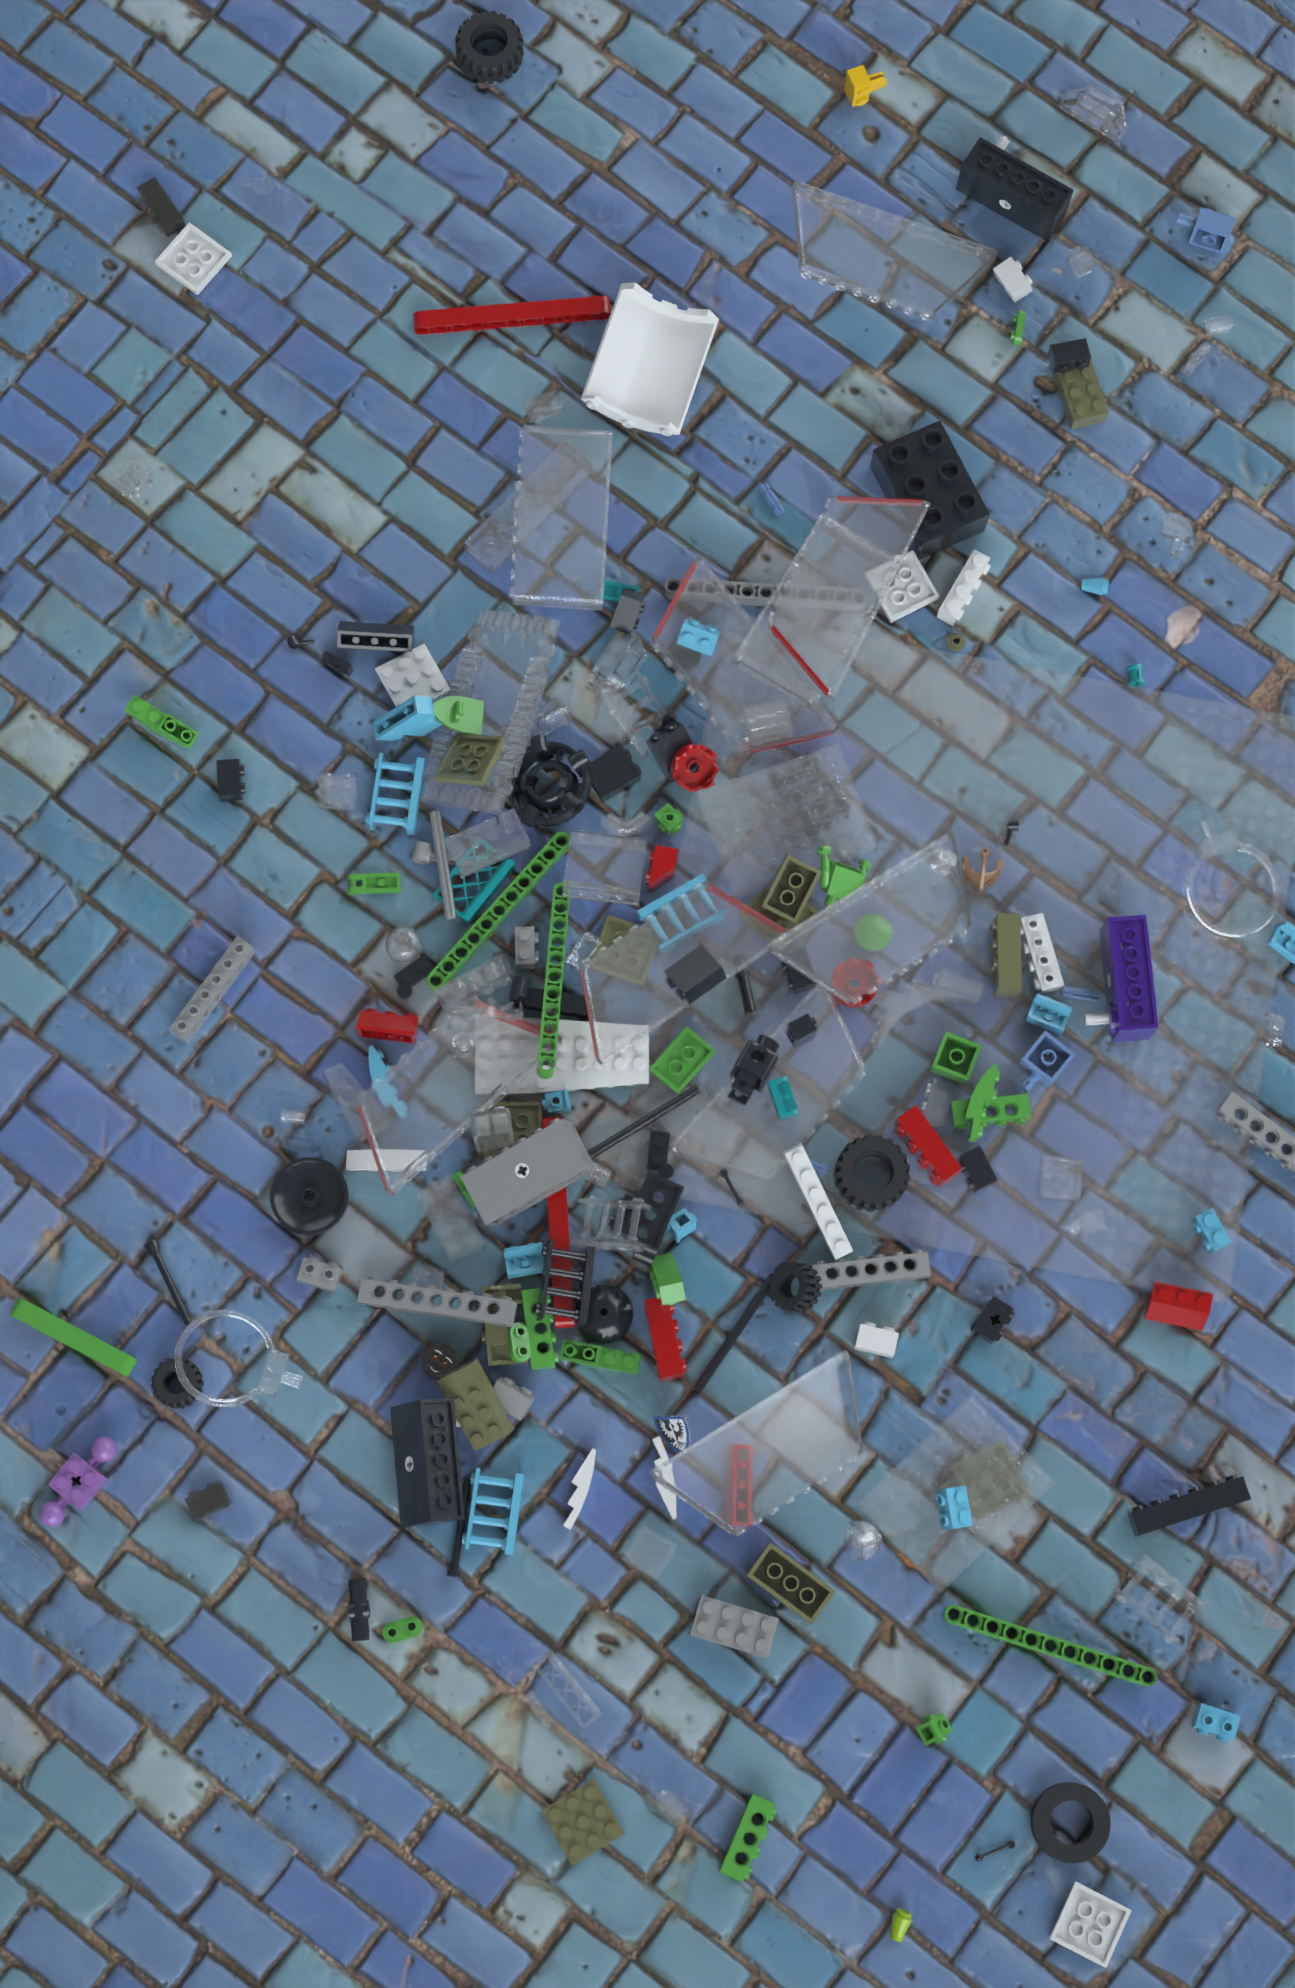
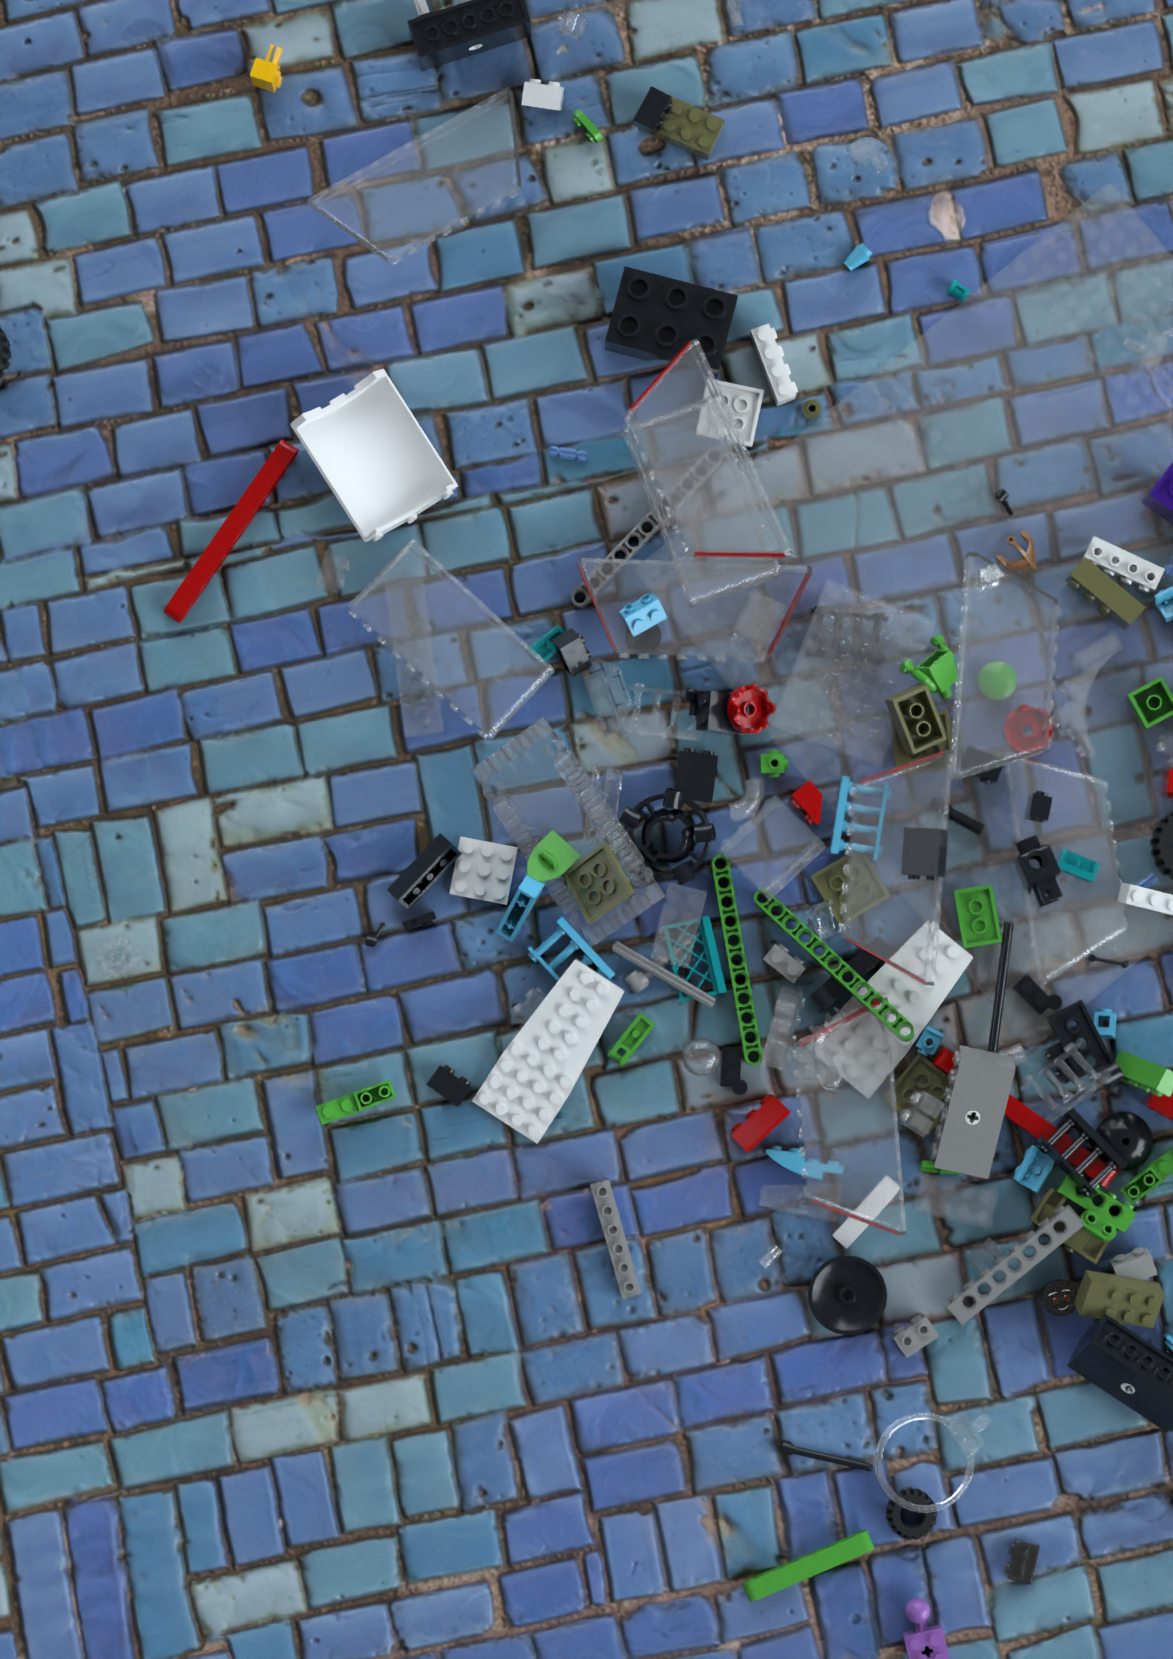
camera: 50 degrees left, 10 degrees up
none -> white wing [472,959,624,1144]

